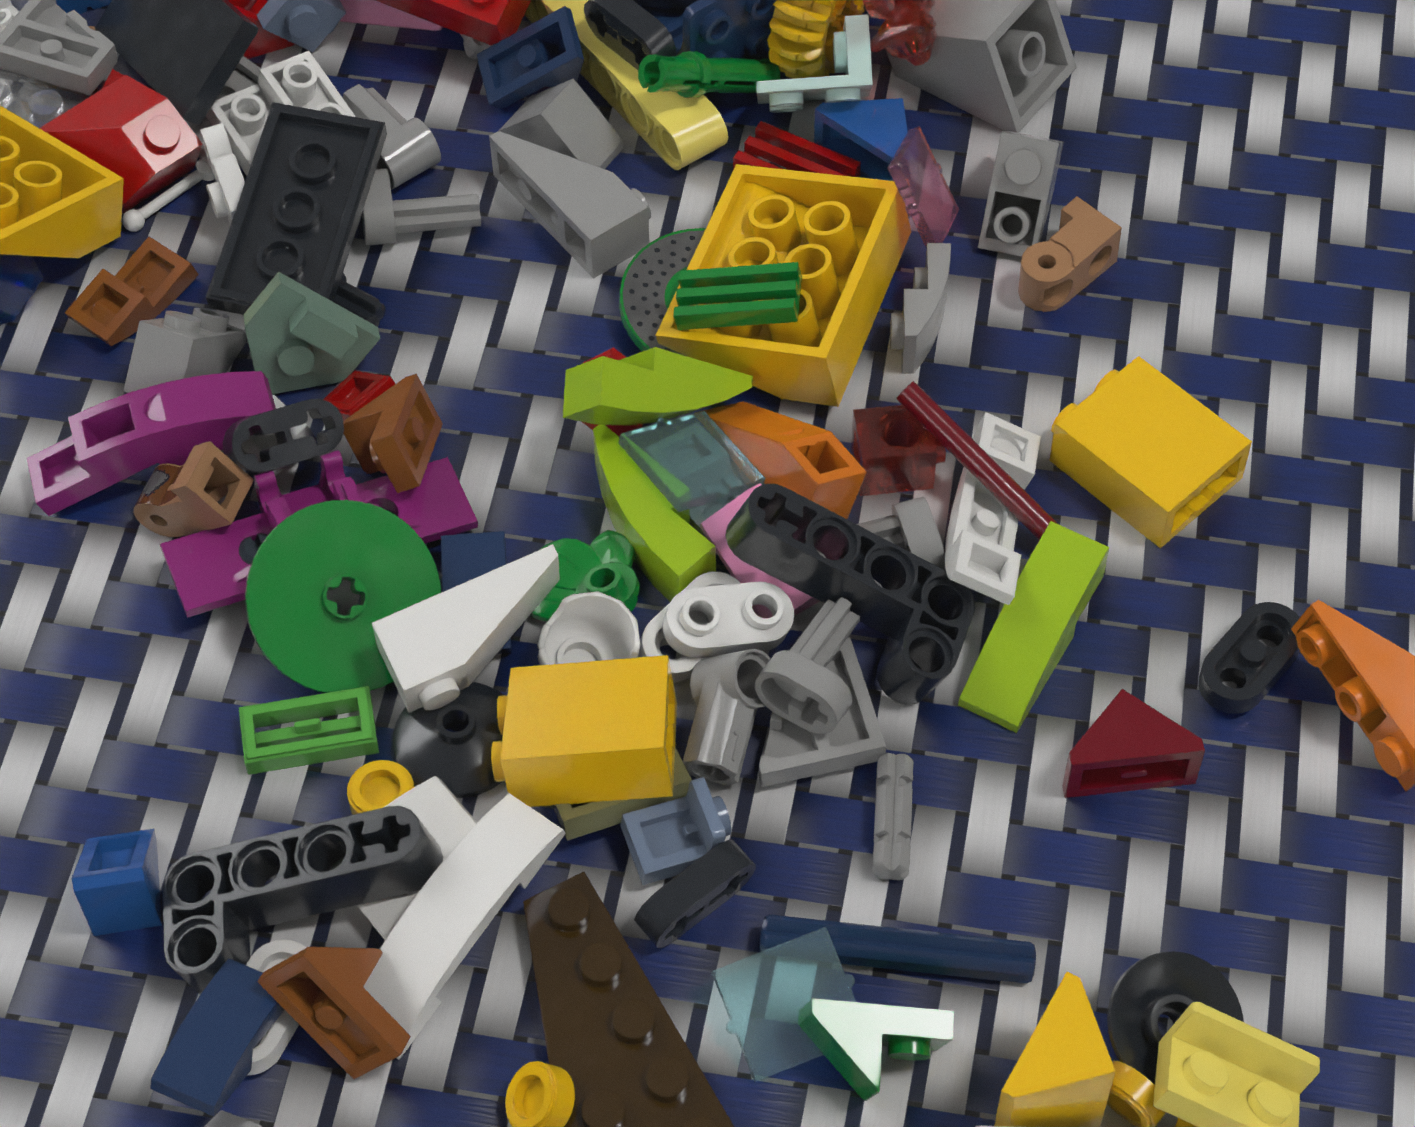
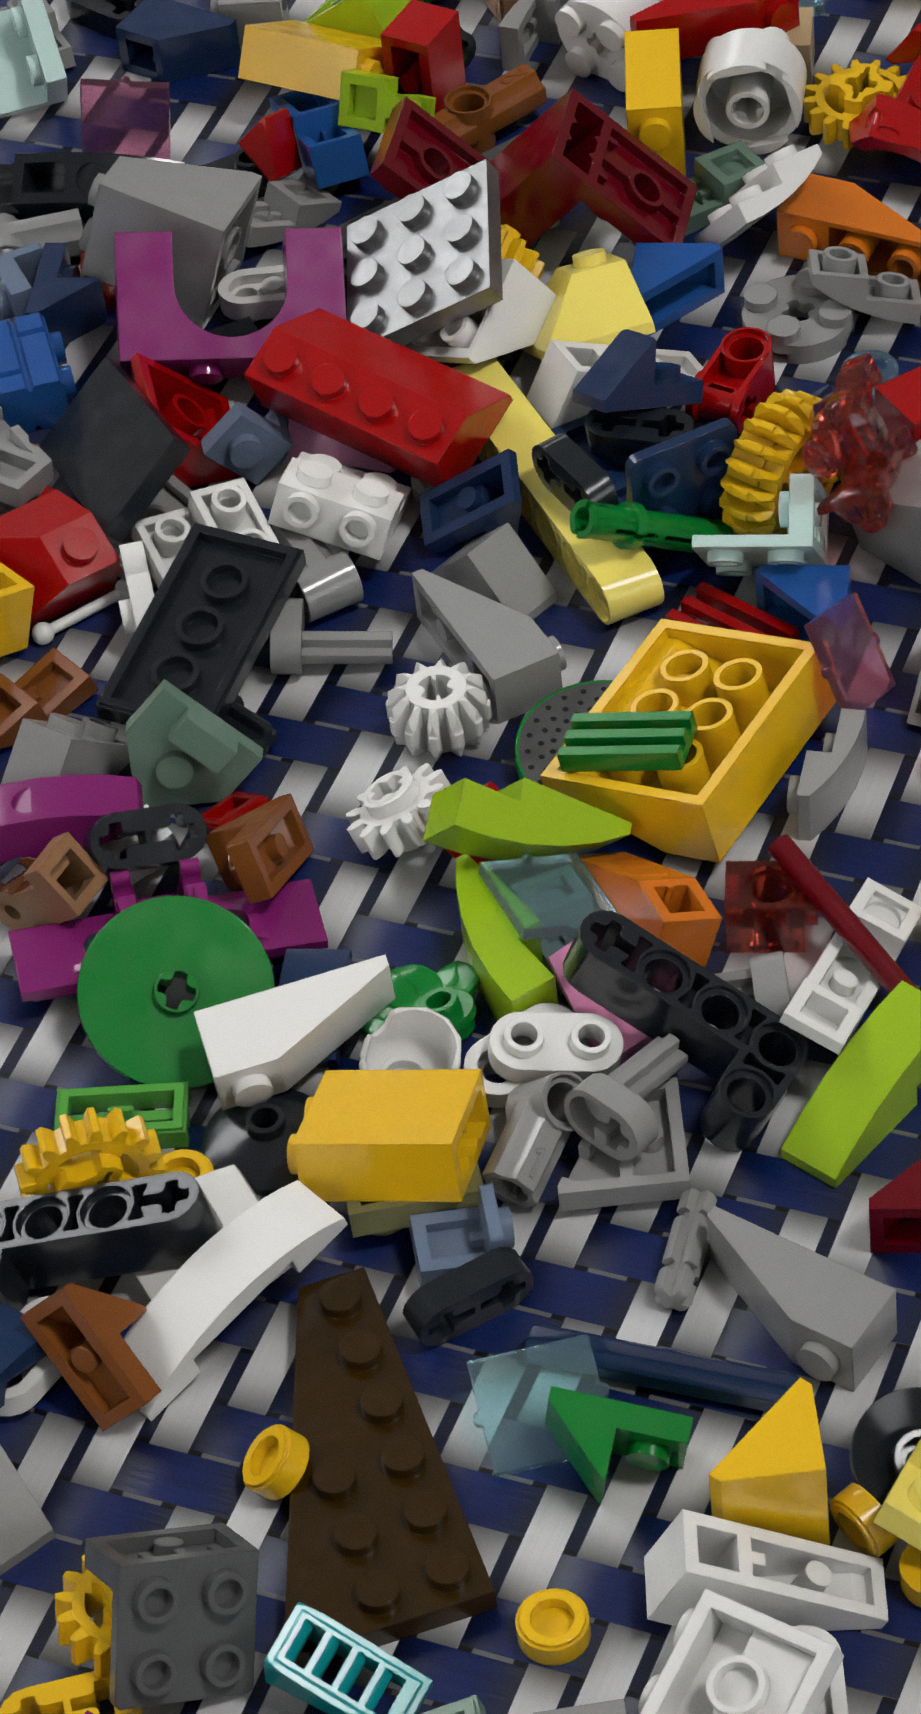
camera: 15 degrees right, 10 degrees down
none -> yellow gear [14,1107,166,1198]
none -> white plate [268,451,412,560]
none -> white gear [346,763,451,860]
none -> white gear [386,658,492,761]
none -> light grey slope [707,1206,897,1392]

